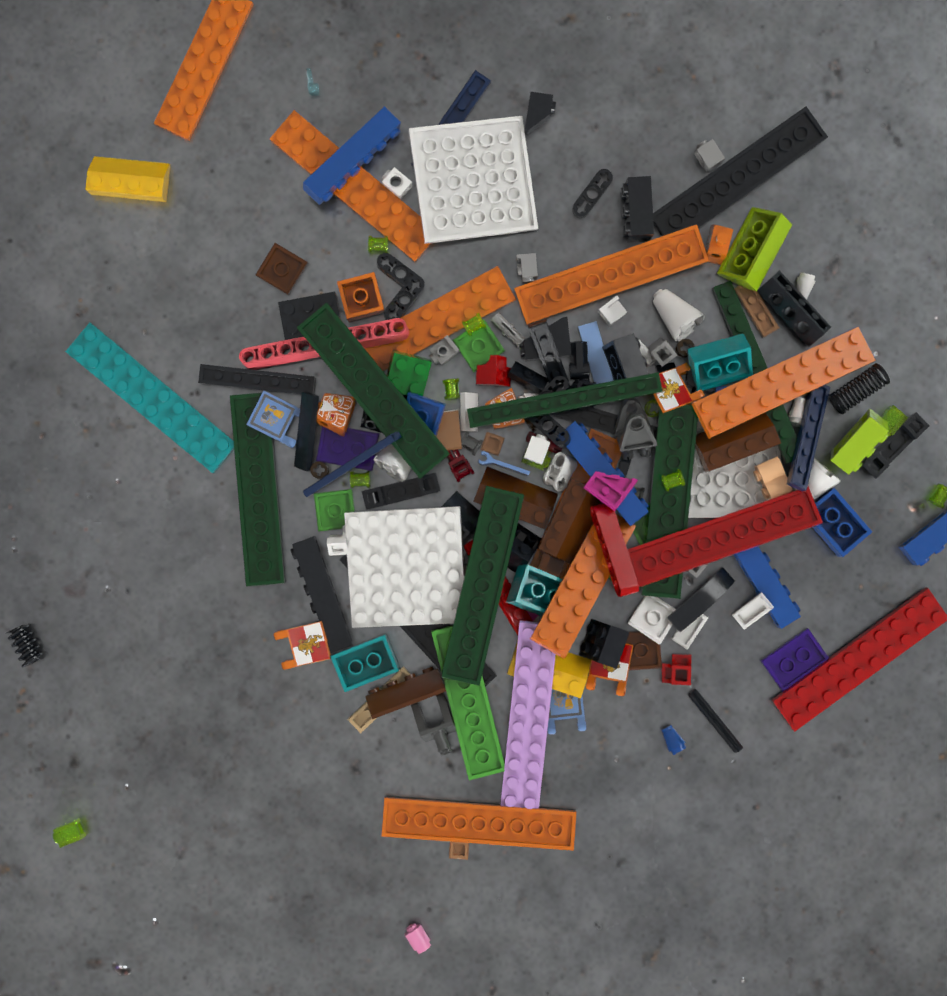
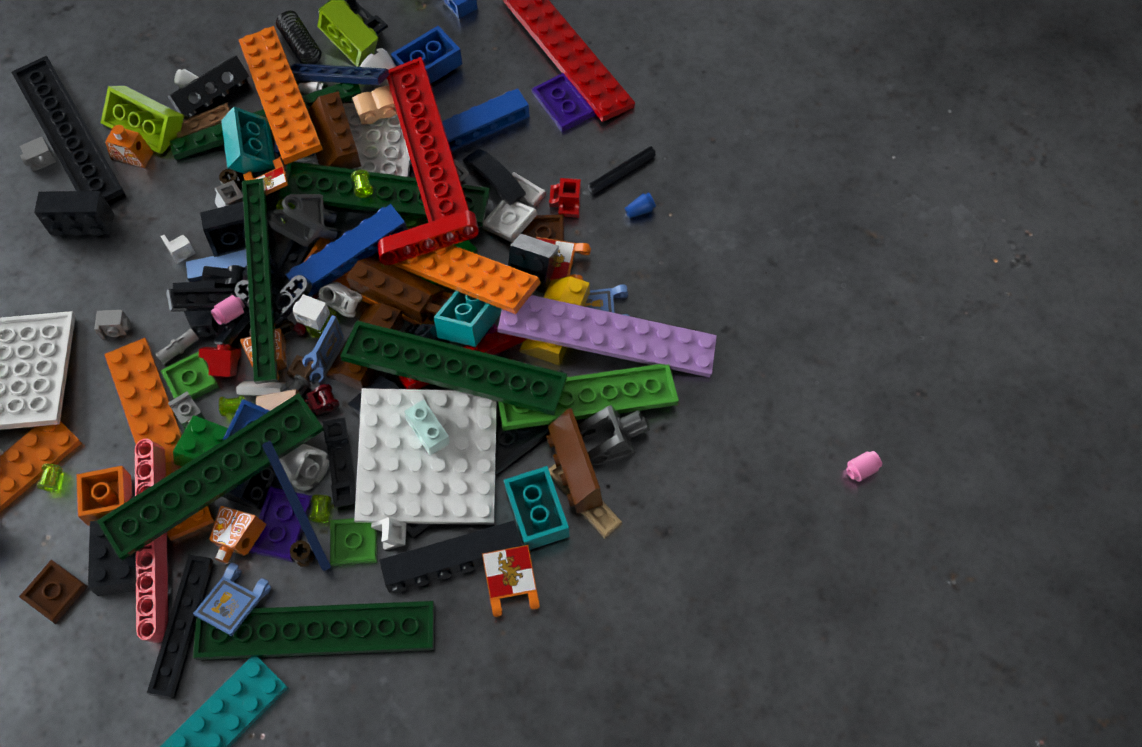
camera: 90 degrees left, 25 degrees down
black tile [294,392,319,471] -> none
black beam [377,253,424,320] -> none
orange plate [382,797,577,851] -> none
medium nougat tile [449,842,469,860] -> none
clear neon green bush [462,313,486,337] -> none
orange plate [514,224,709,325] -> none
black beam [572,169,613,218] -> none
dark pink wing [584,471,638,511] -> none
white cone [653,289,705,342] -> none
white tile [732,592,774,630] -> none
none -> bright pink brick [211,295,245,325]
none -> light aqua brick [404,399,449,456]

